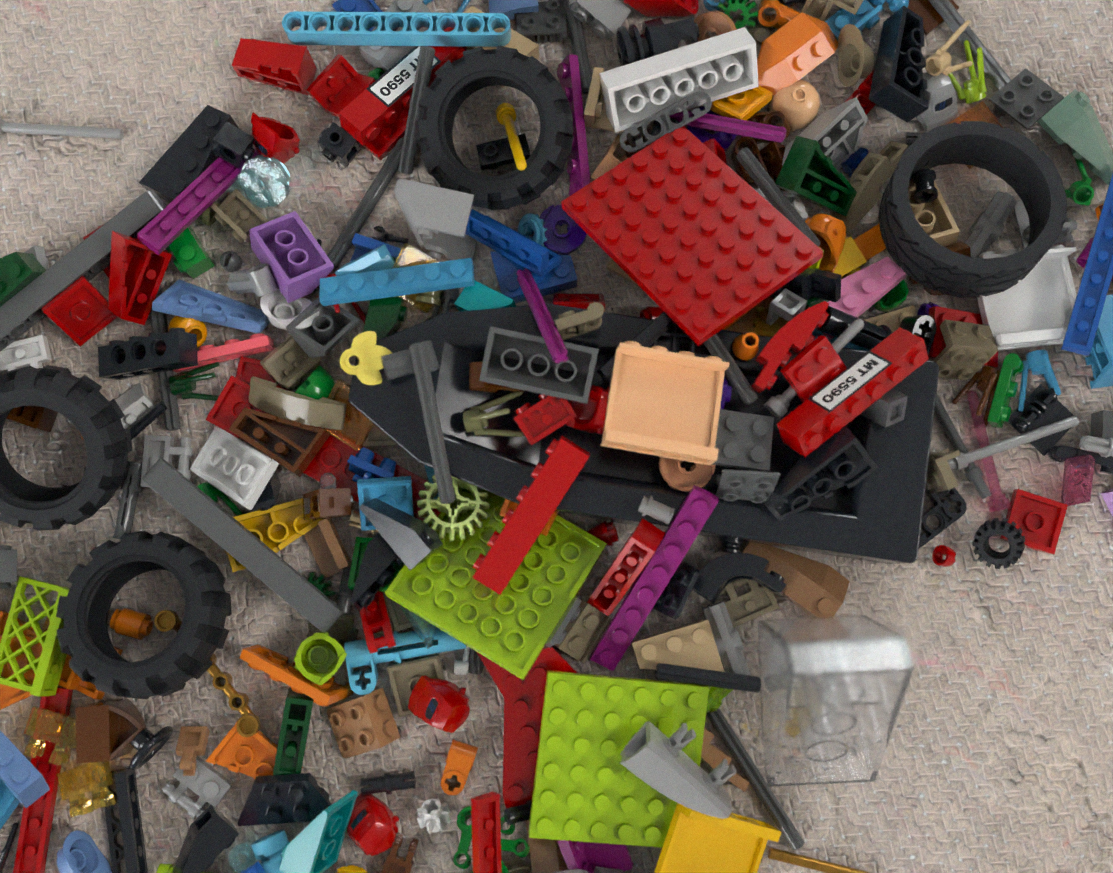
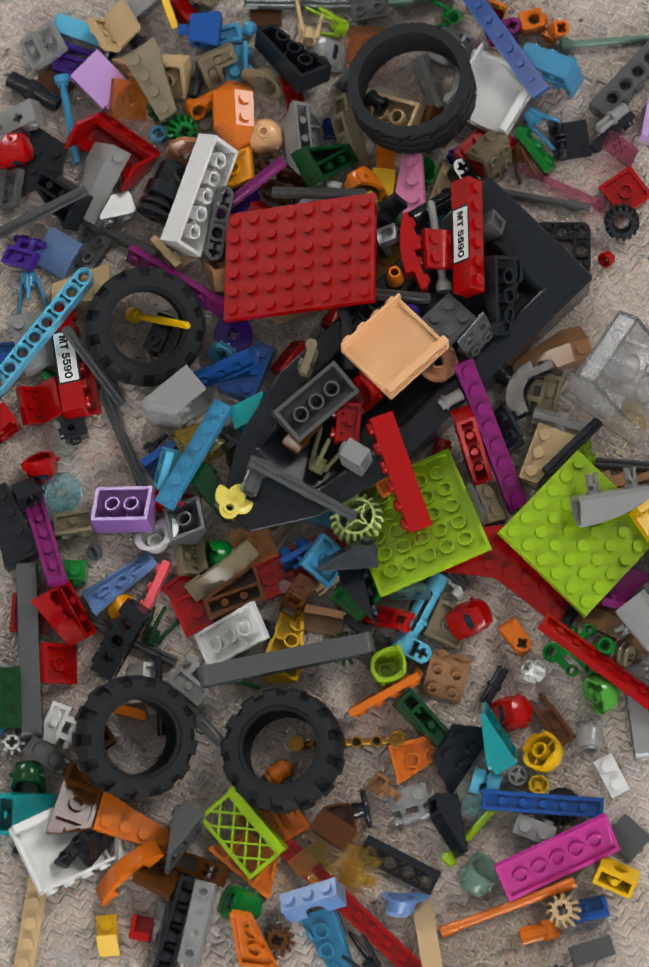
camera: 45 degrees left, 5 degrees down
light grey piece [227,264,278,297] -> none
magenta axle [517,268,568,363] -> none
dark tan bracket [926,448,961,494] -> none
light grey bar [947,416,1079,470] -> none
none -> light grey brick [338,438,373,477]

